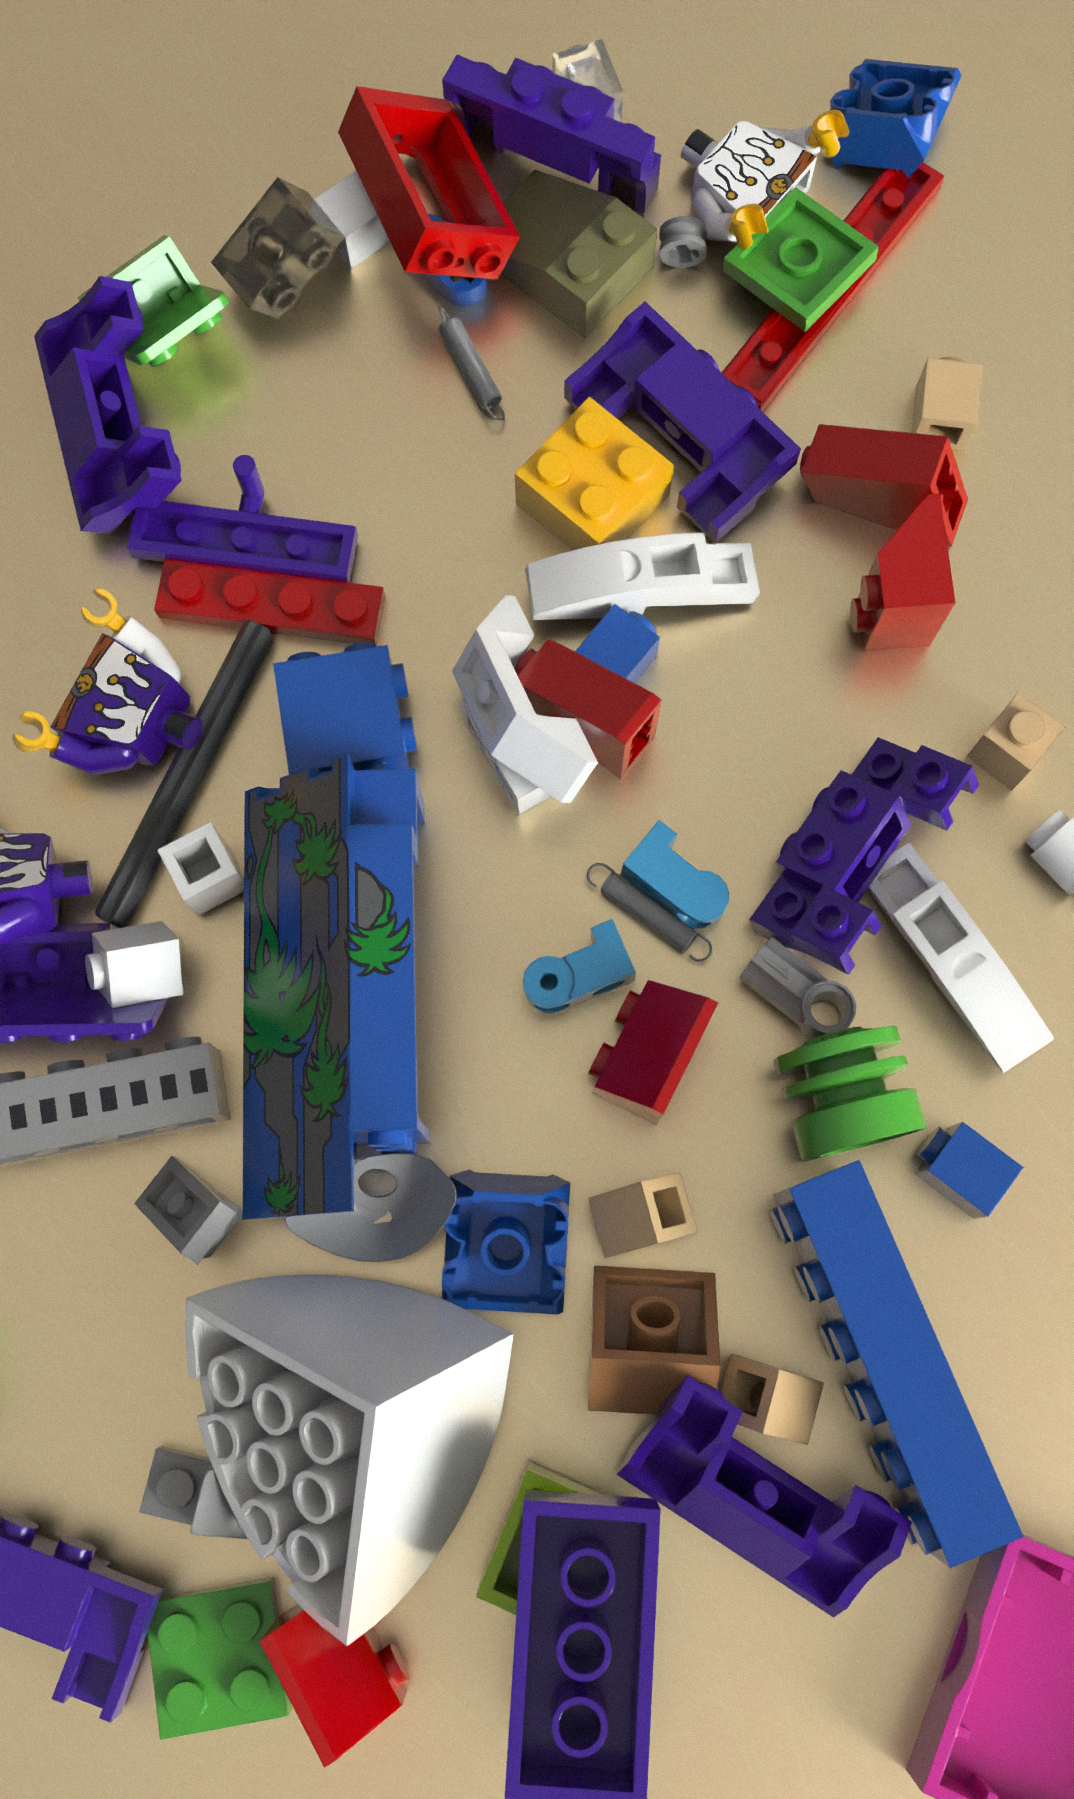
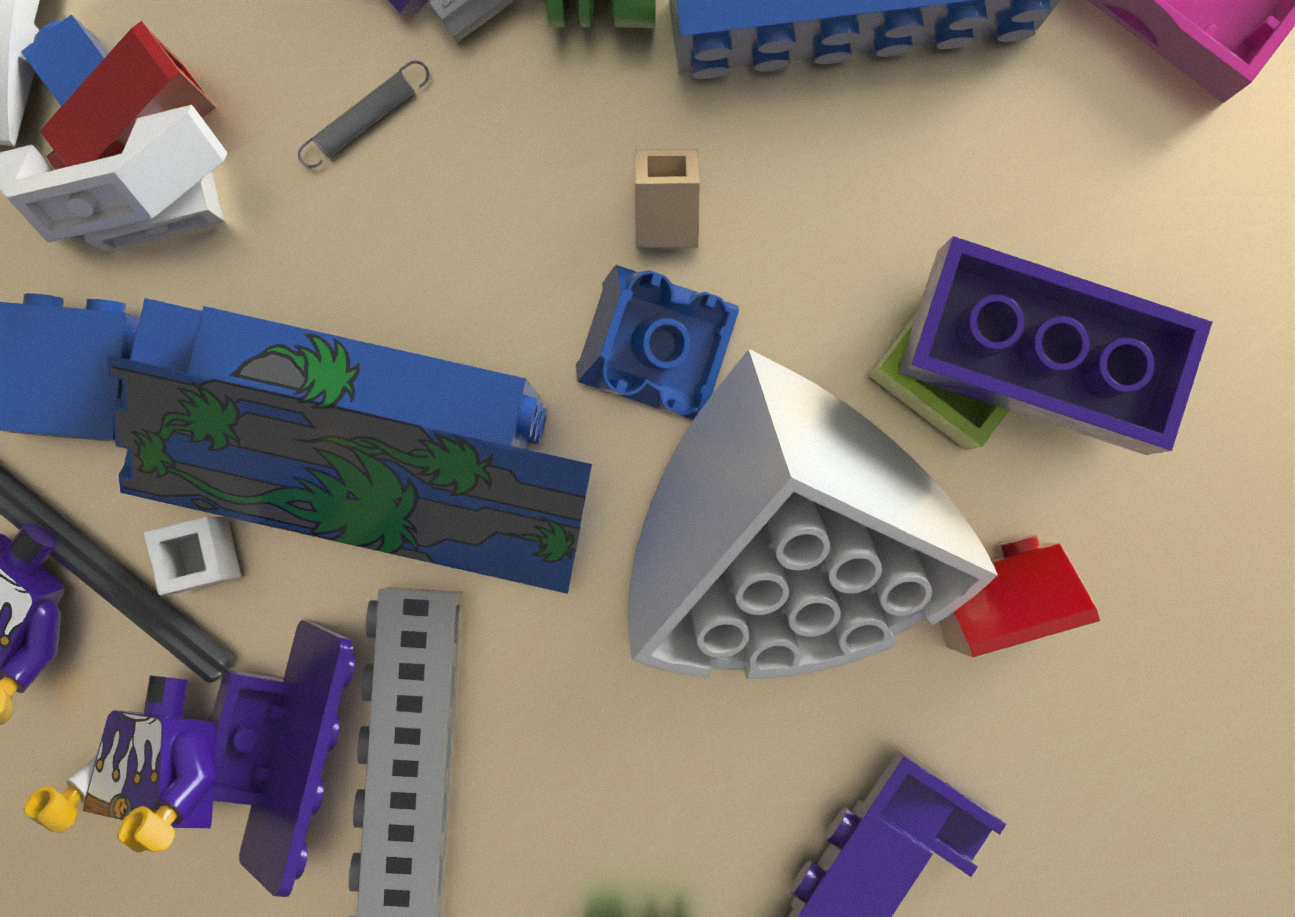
camera: 80 degrees left, 10 degrees up
white brick [85,921,183,1008] -> none
light grey slope [134,1156,243,1264] -> none
light grey slope [139,1446,248,1539] -> none
bright green plate [148,1577,292,1740] -> none
light grey piece [285,1153,456,1262] -> none
dark azure leg [523,919,636,1014] -> none
red slope [588,980,719,1125] -> none
medium nougat slope [588,1266,720,1415] -> none
dark purple bracket [617,1375,912,1618] -> none
dark azure leg [620,820,729,930] -> none
tan brick [721,1354,824,1445] -> none

